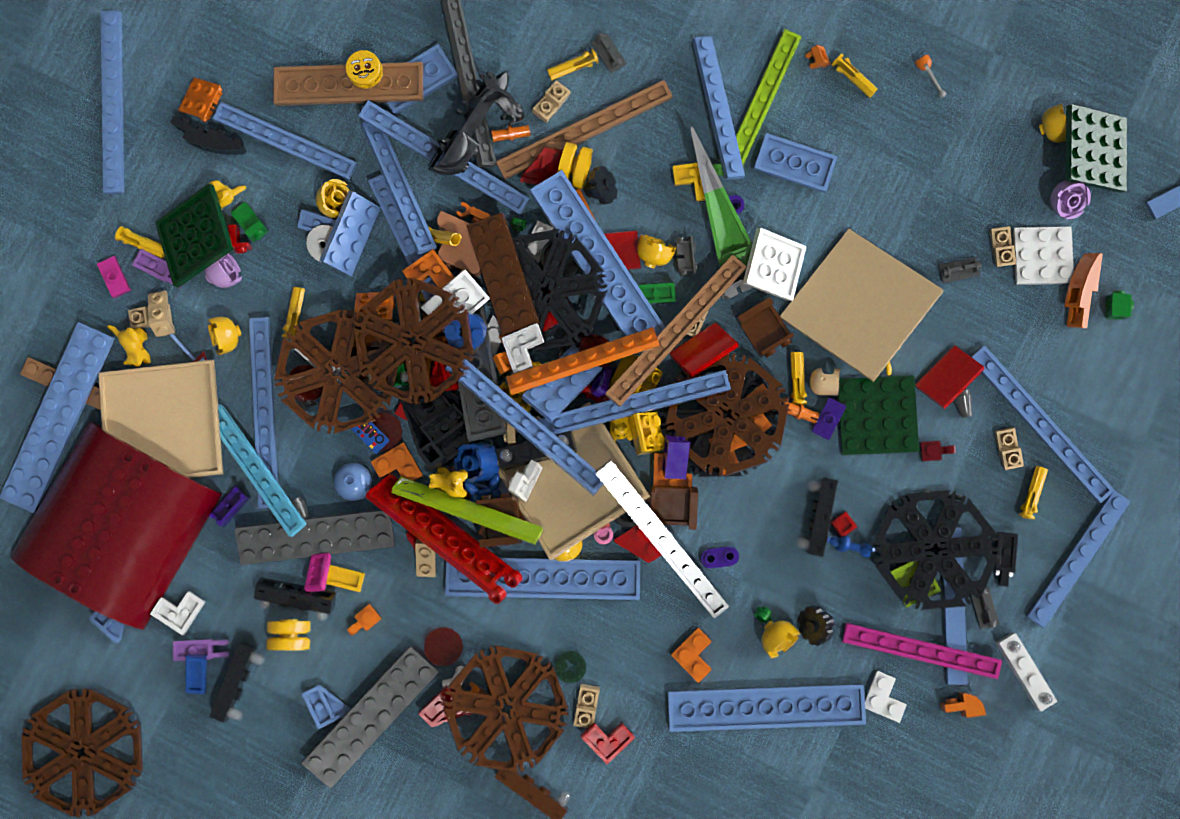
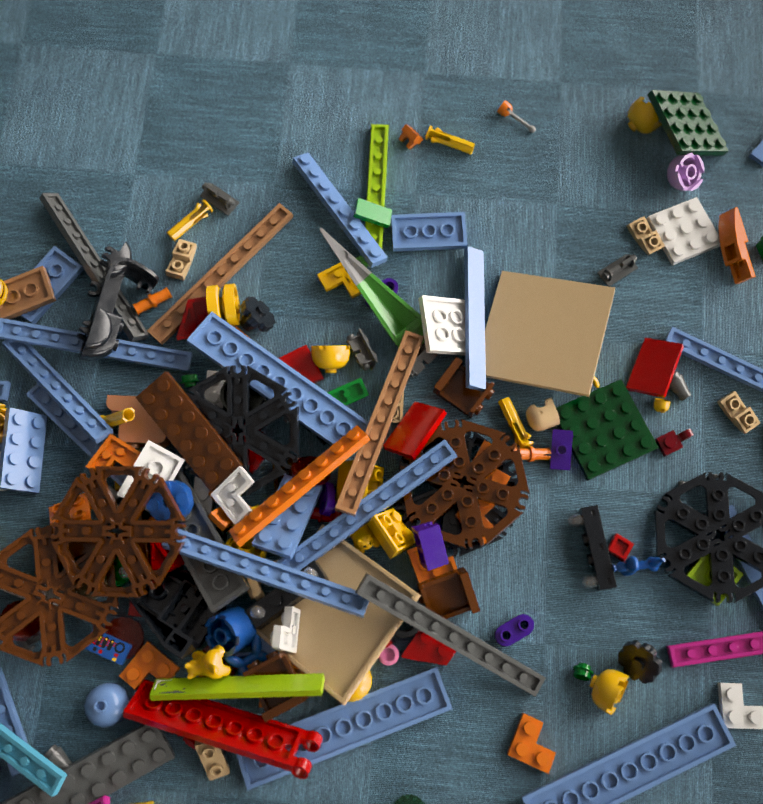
camera: 25 degrees left, 10 degrees down
orange plate [456,202,491,222] -> none
none -> tile [353,198,392,228]
none -> tile [464,246,486,391]
none -> yellow hinge [653,398,671,413]

